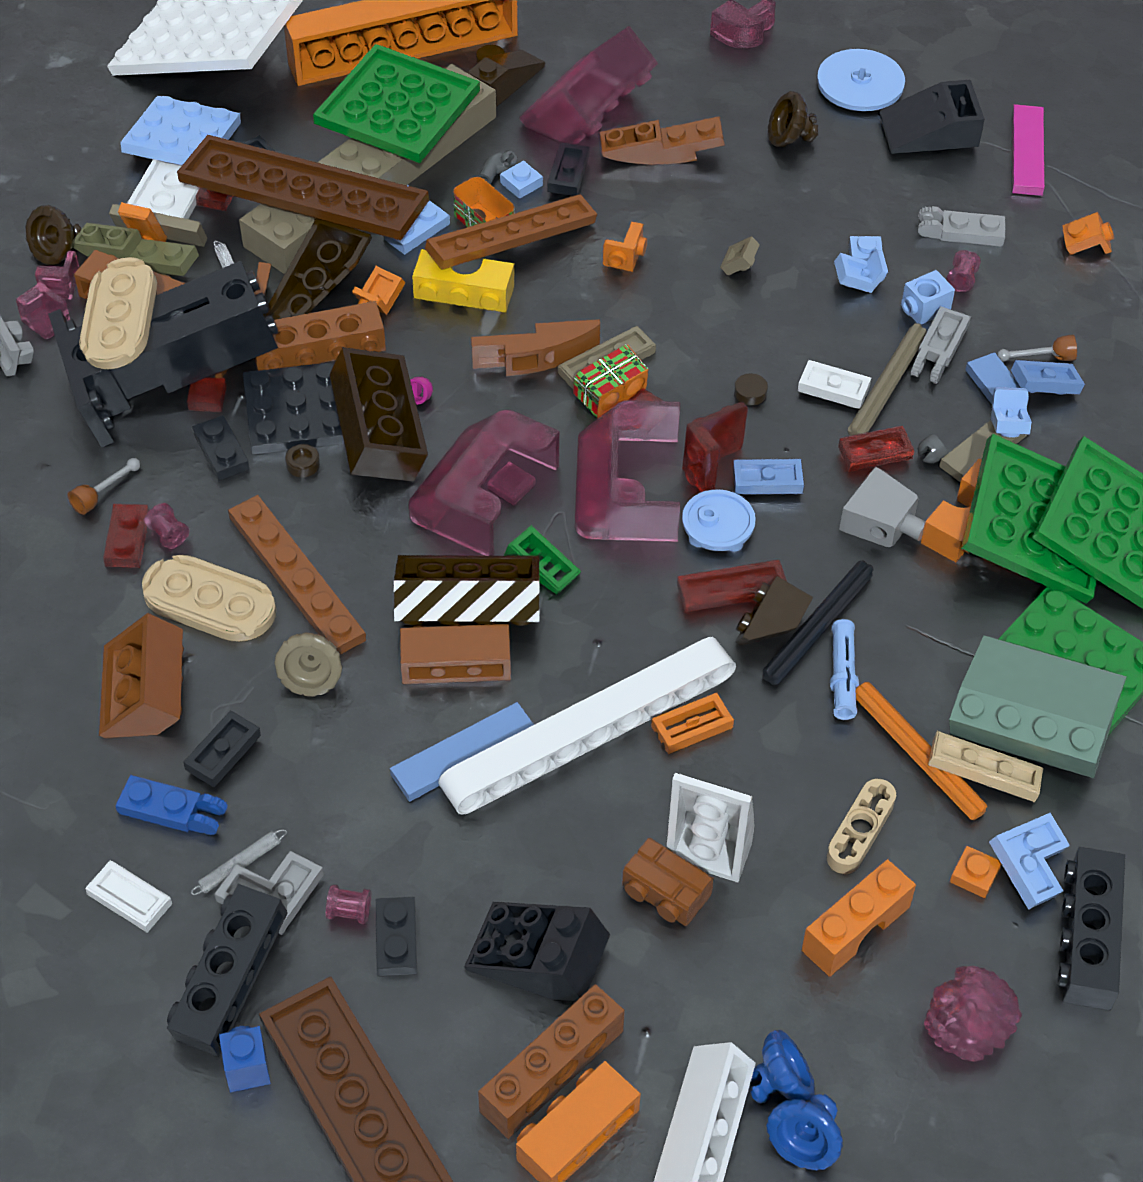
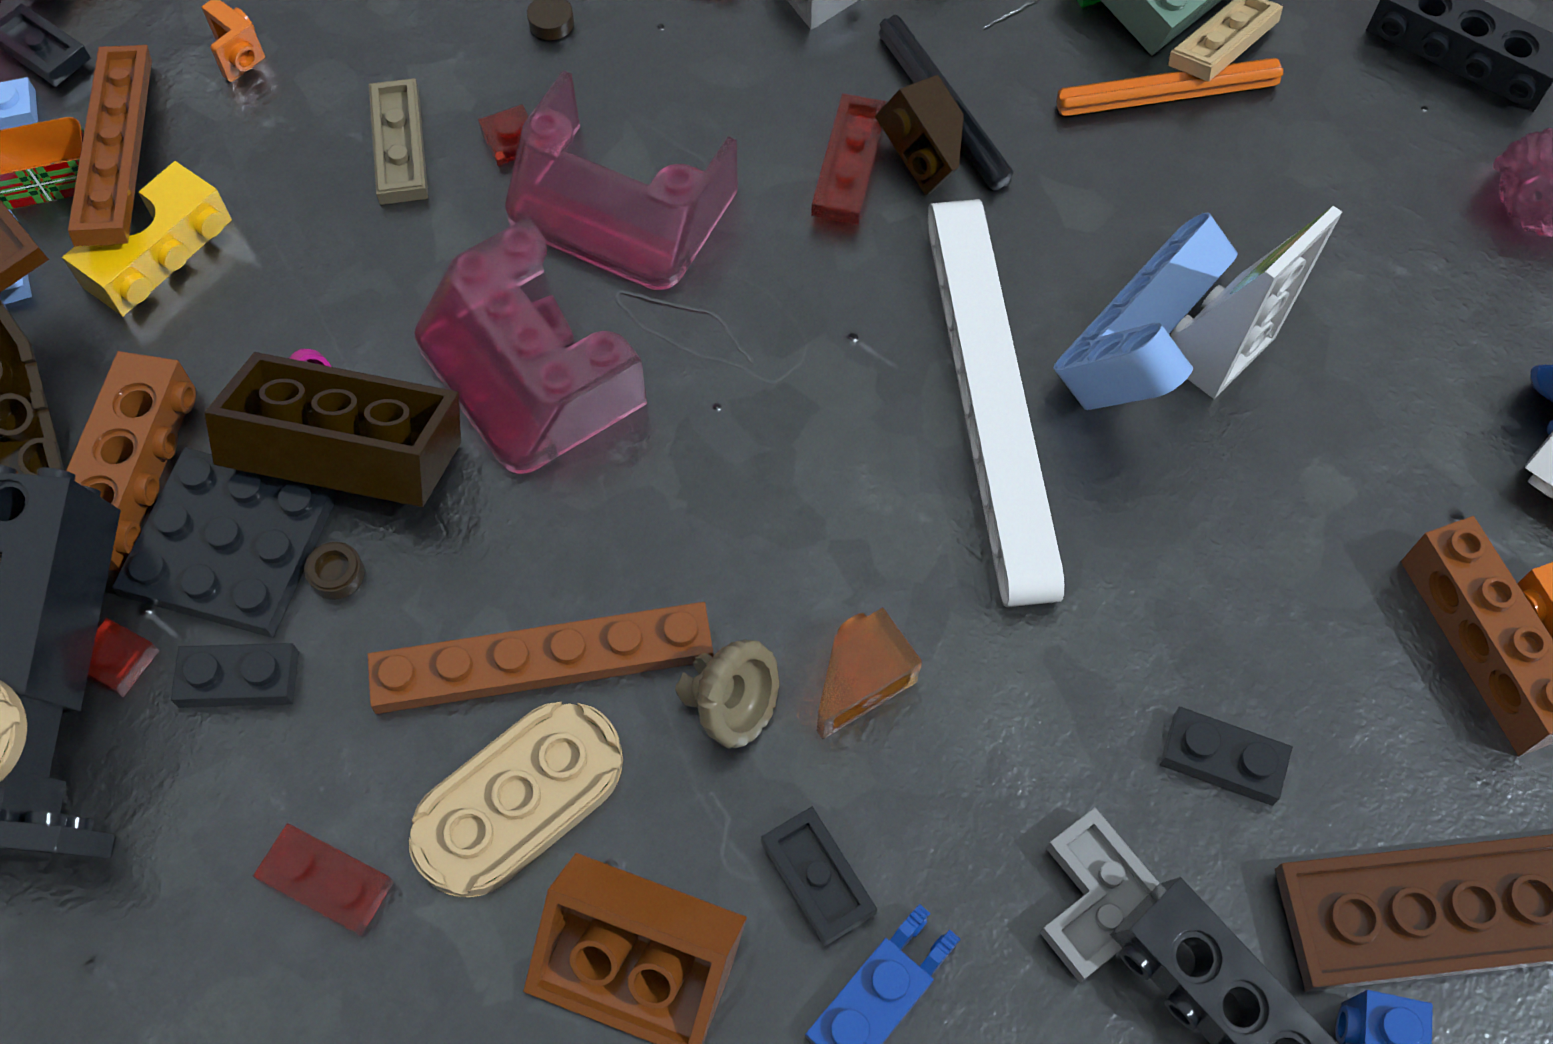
camera: 65 degrees left, 10 degrees up
dark orange hinge [68,458,140,515] -> none
clear pink bush [144,503,190,549] -> none
white piece [191,830,287,895] -> none
clear pink bush [325,885,372,925] -> none
orange bracket [352,266,406,315] -> none
medium blue tile [390,702,534,802] -> none
dark brown brick [394,555,539,626] -> none
dark orange brick [400,623,511,684] -> none
black slope [464,902,610,1001] -> none
dark orange slope [471,319,600,376] -> none
green slope [504,525,581,594] -> none
piece [573,344,649,419] -> none
dark orange brick [622,838,714,926] -> none
orange tile [651,693,734,754] -> none
clear red bracket [682,402,748,493] -> none
light blue piece [682,490,755,552] -> none
medium blue plate [733,459,804,494] -> none
orange arch [801,859,916,977] -> none
tan beam [827,779,896,874] -> none
light blue pin [830,619,859,720] -> none
orange plate [950,846,1001,898] -> none
light blue plate [989,813,1070,909] -> none
none -> clear orange slope [817,607,922,739]
none -> light blue beam [1053,212,1238,410]

